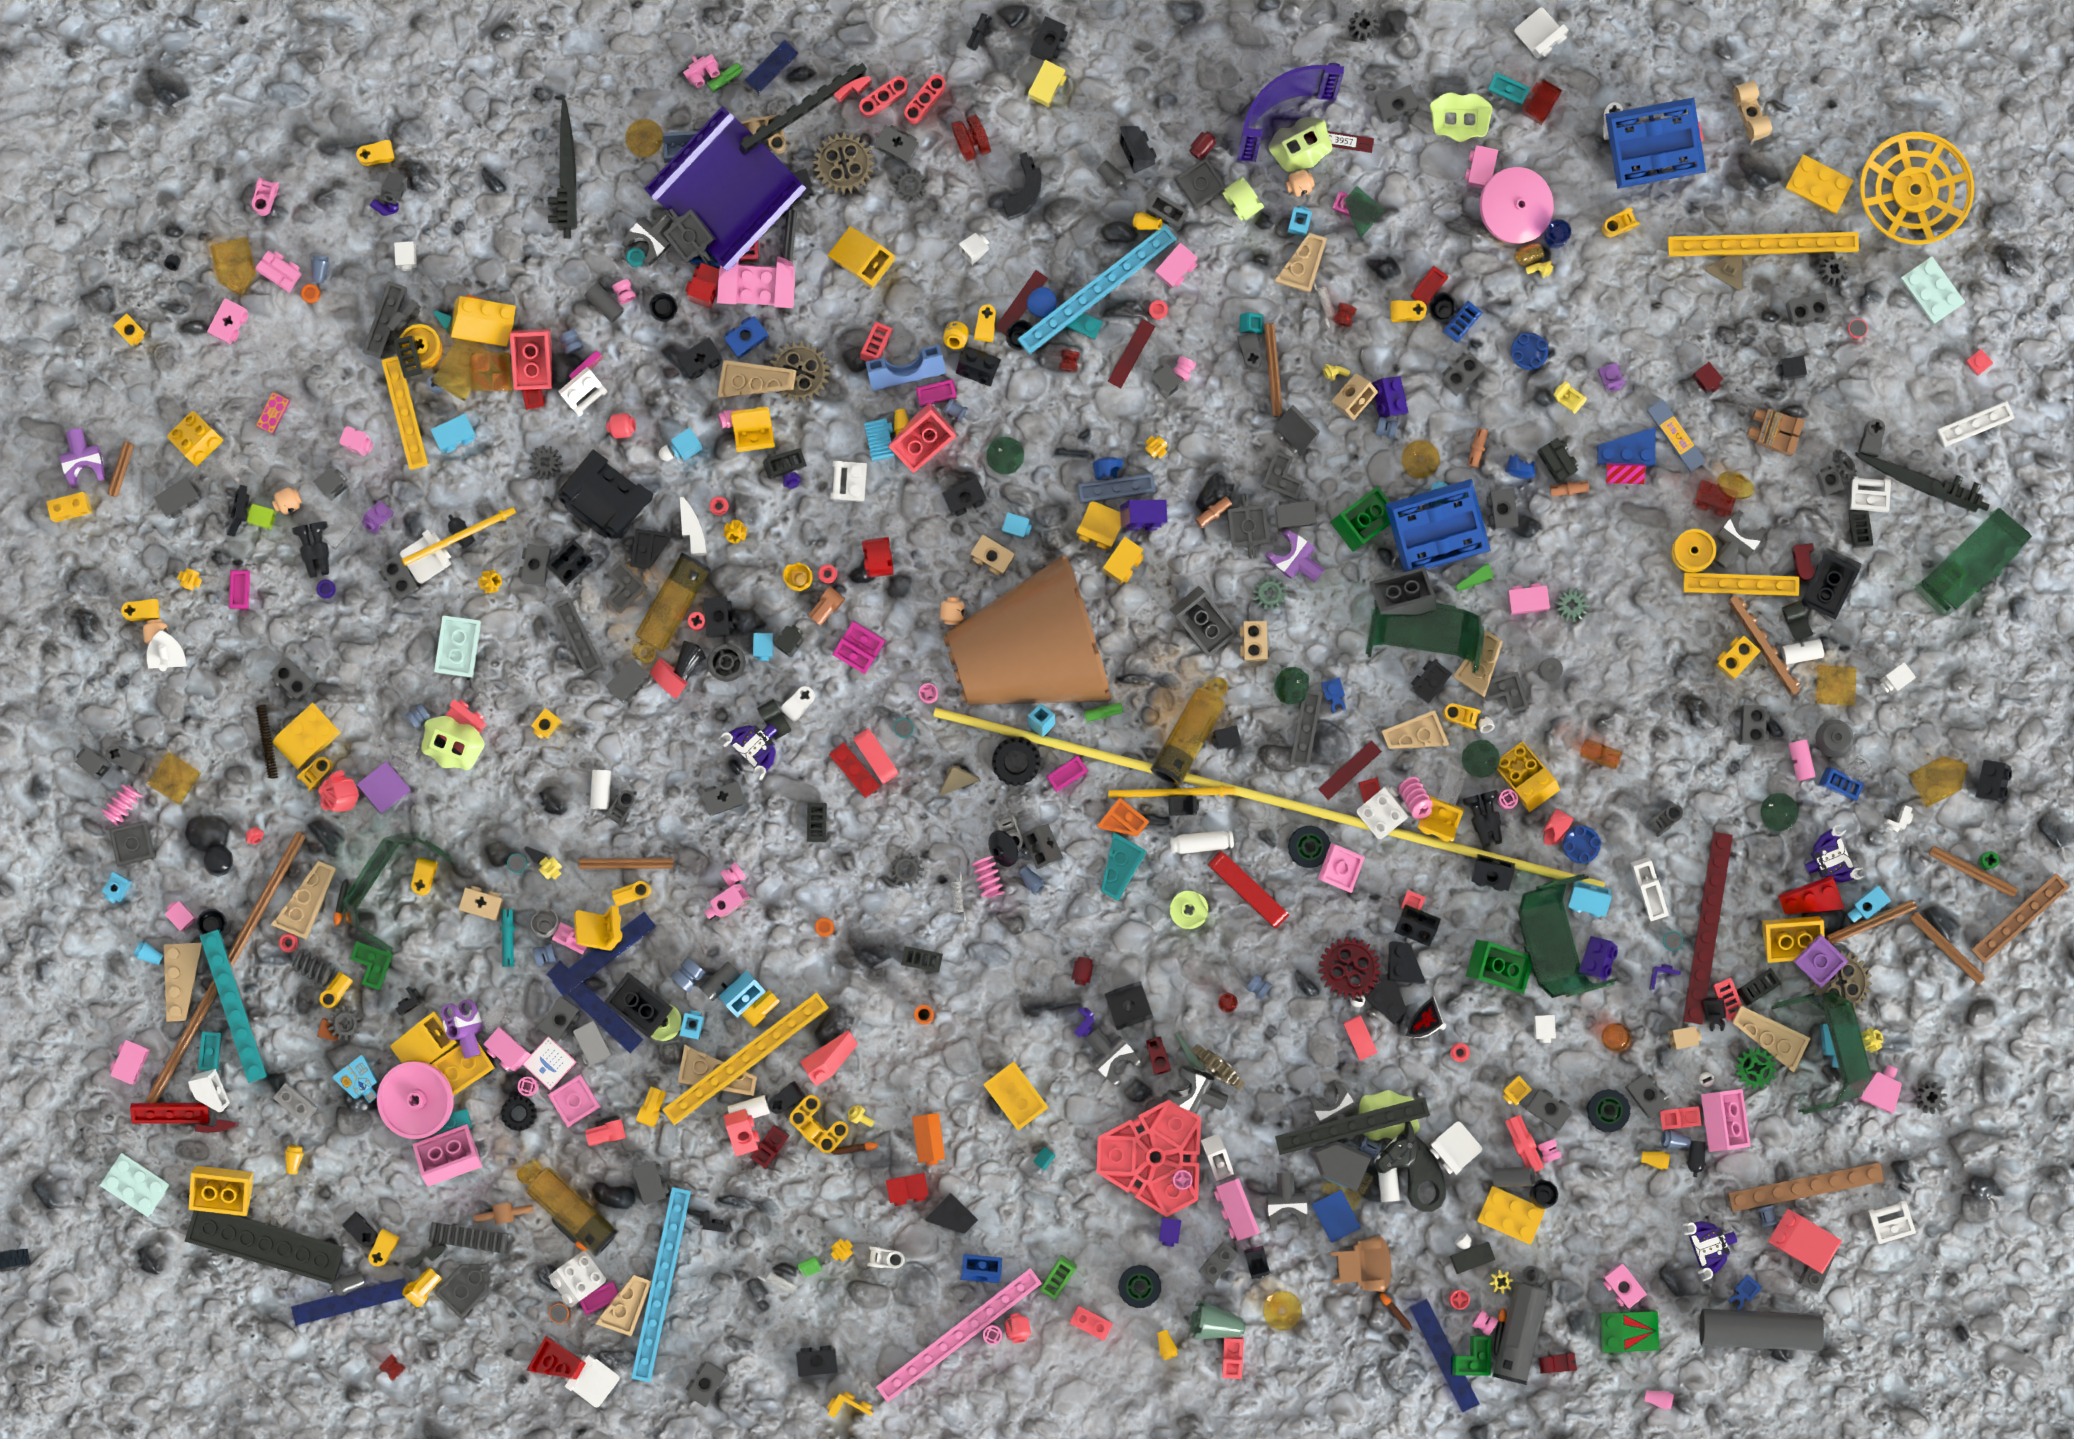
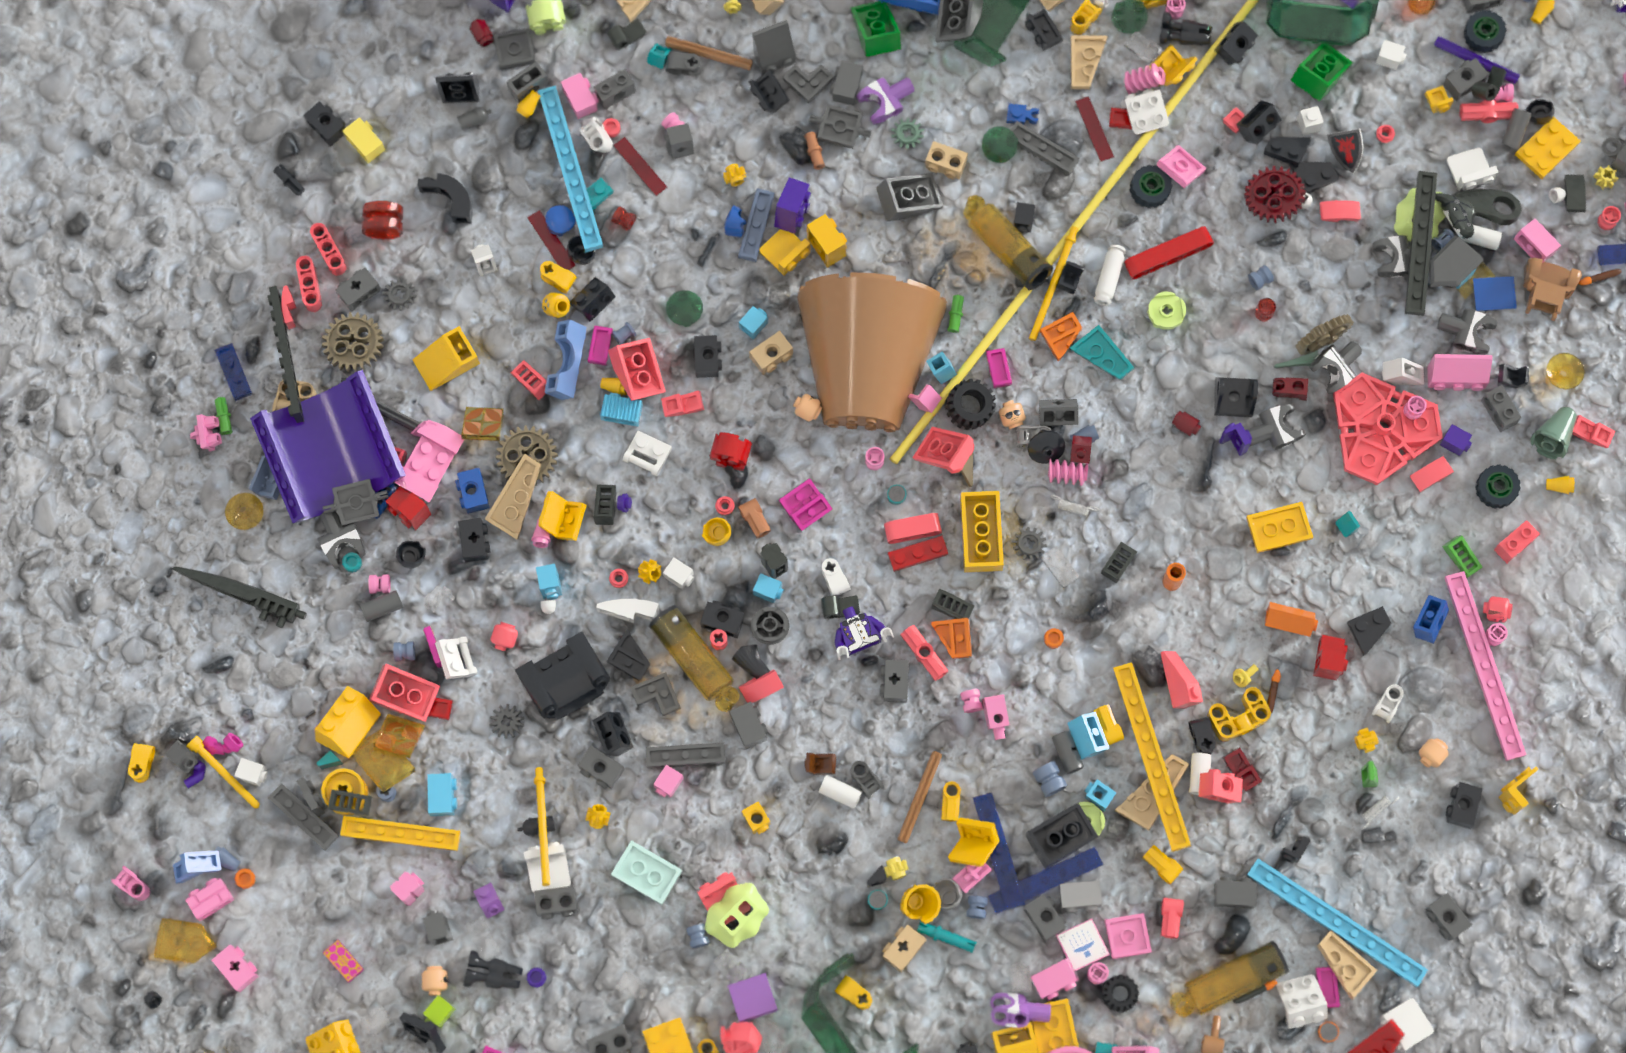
camera: 65 degrees left, 10 degrees down
none -> bracket [173,851,221,884]
none -> yellow piece [186,736,260,809]
none -> dark pink arm [202,733,244,755]
none -> tile [461,407,504,441]
none -> white piece [580,117,613,153]
none -> dark grey brick [593,69,636,110]
none -> pearl dark grey panel [607,18,646,50]
none -> bright pink brick [653,765,684,798]
none -> coral slope [661,390,704,417]
none -> white brick [663,557,694,590]
none -> black bracket [748,70,790,113]
none -> reddish brown bracket [804,752,836,775]
none -> coral piece [900,625,949,681]
none -> yellow helmet [900,884,941,924]
none -> bright pink panel [908,385,942,413]
none -> coral slope [912,427,974,474]
none -> orange wing [931,618,972,659]
none -> yellow brick [960,491,1004,573]
none -> light nougat head [998,400,1026,429]
none -> dark red brick [1070,435,1092,464]
none -> white brick [1297,106,1324,136]
none -> coral slope [1410,456,1454,492]
none -> light nougat head [1419,738,1449,768]
none -> dark purple axle [1434,36,1520,84]
none -> pearl dark grey panel [1472,66,1506,101]
none -> bright pink brick [1513,219,1561,263]

